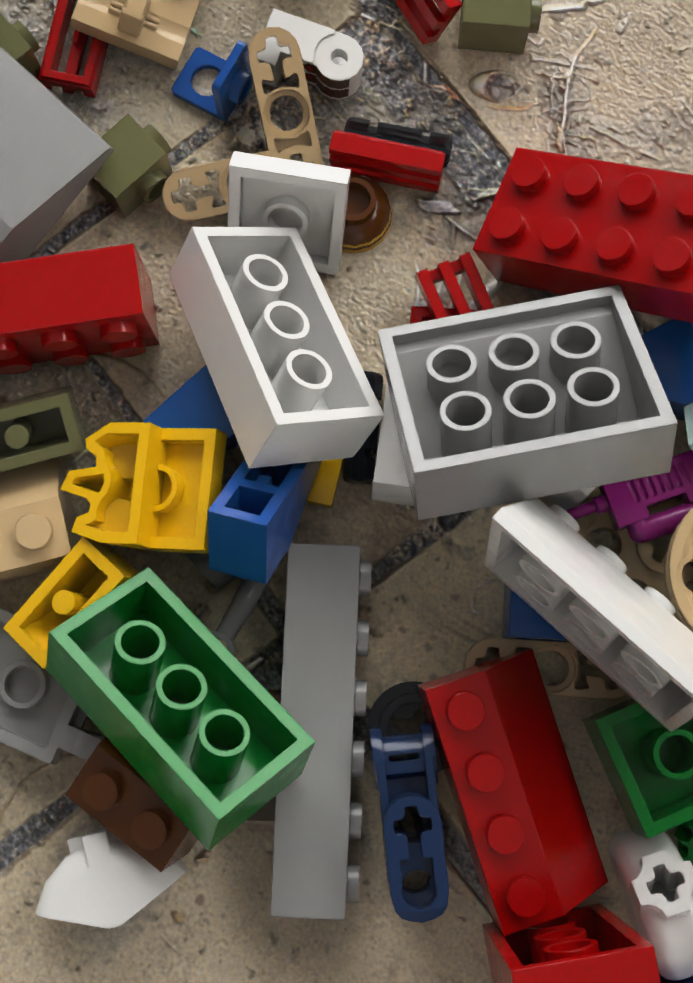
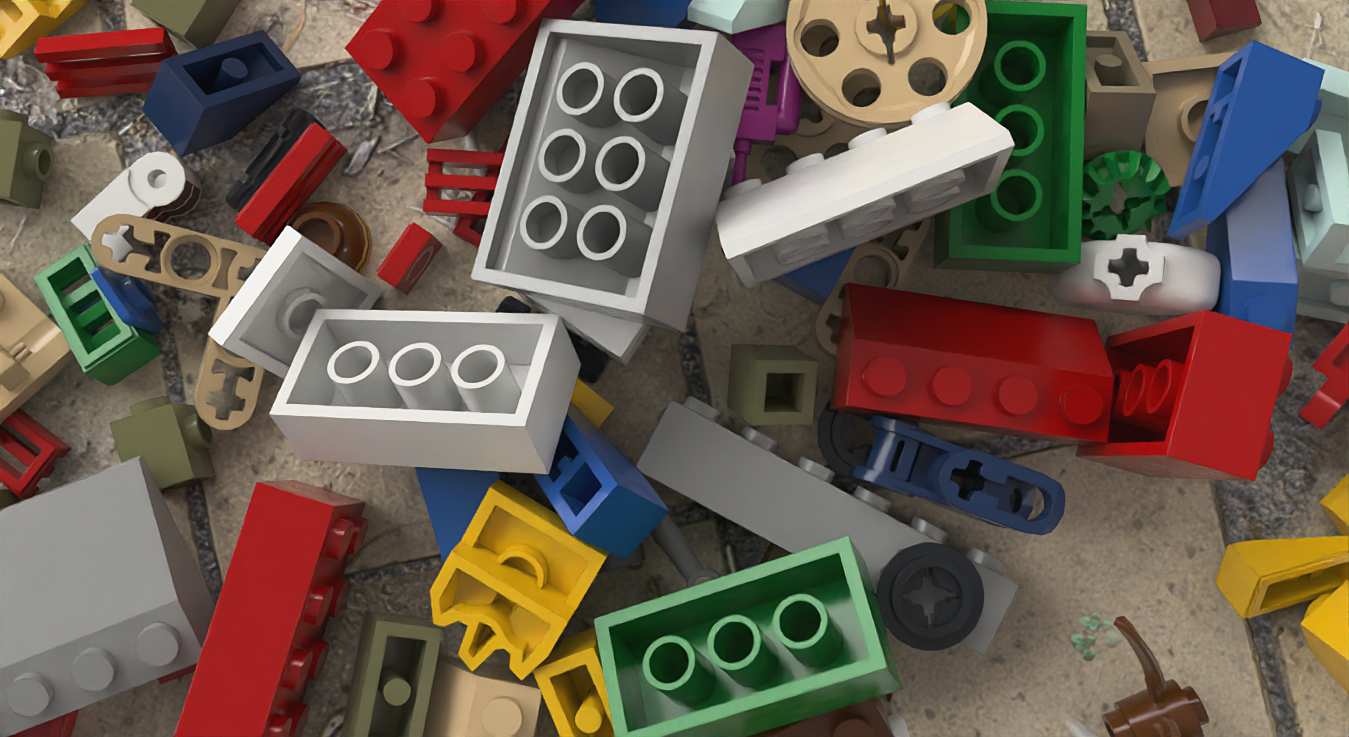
camera: 65 degrees left, 5 degrees up
none -> green slope [34,241,161,386]
none -> dark blue slope [142,30,302,157]
none -> red tile [377,222,443,295]
none -> olive brick [727,344,819,425]
none -> black gear [875,542,984,651]

